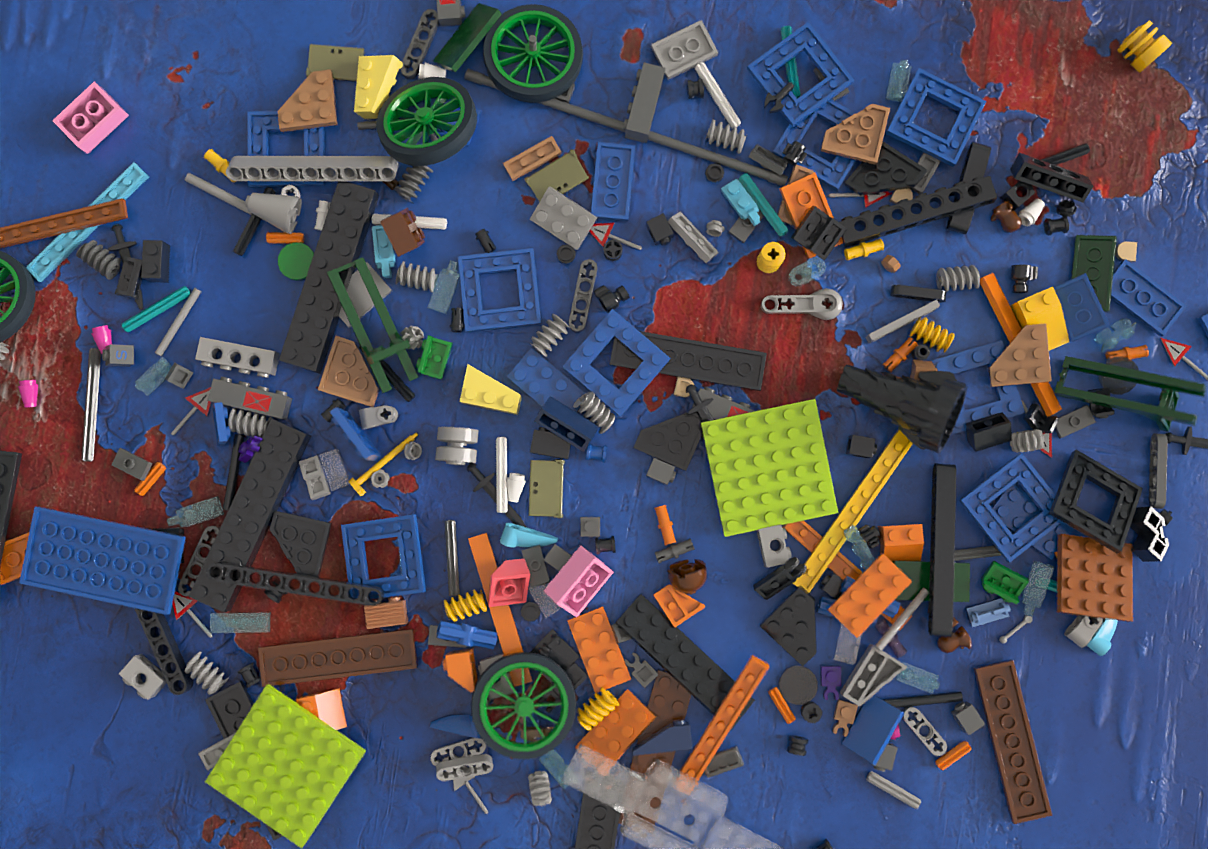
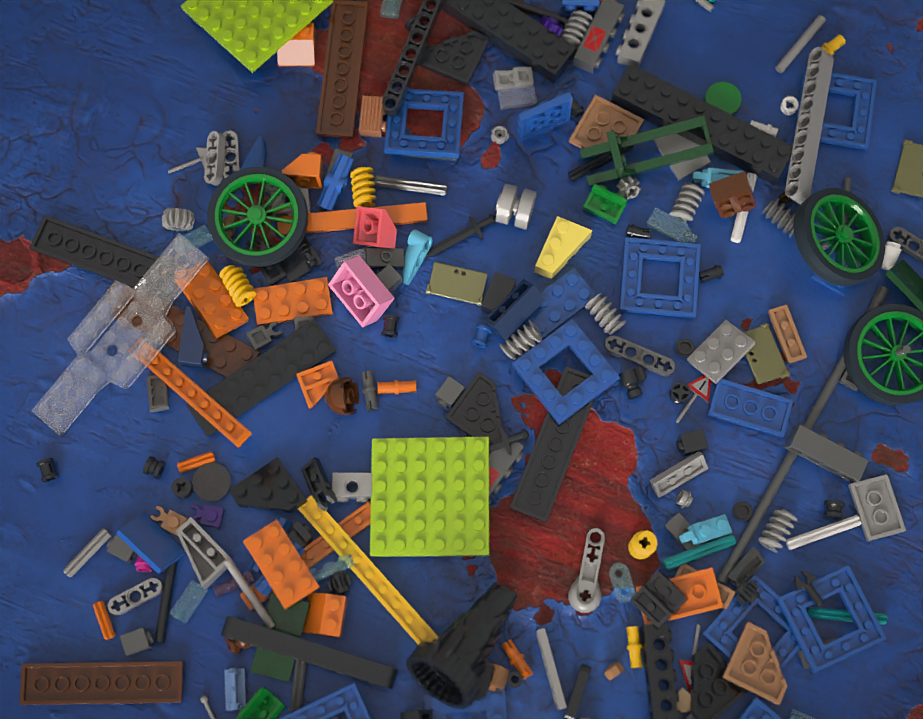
camera: 100 degrees right, 10 degrees down
black axle [233,187,276,256] -> none
light grey cone [245,193,302,234] -> none
orange axle [266,232,304,244] -> none
medium nougat plate [278,70,338,132] -> none
yellow piece [348,433,418,496] -> none
light yellow wedge [354,55,403,119] -> none
light grey piece [359,406,398,429] -> none
light grey plate [404,441,422,460] -> none
white axle [496,437,507,513] -> none
white cone [507,473,526,502] -> none
black plate [521,602,540,622] -> none
dark grey brick [581,517,600,537] -> none
tan tile [674,377,694,398] -> none
clear hinge [834,625,862,665] -> none
black brick [846,435,877,459] -> none
yellow piece [909,317,955,353] -> none
reddish brown animal [937,626,972,653] -> none

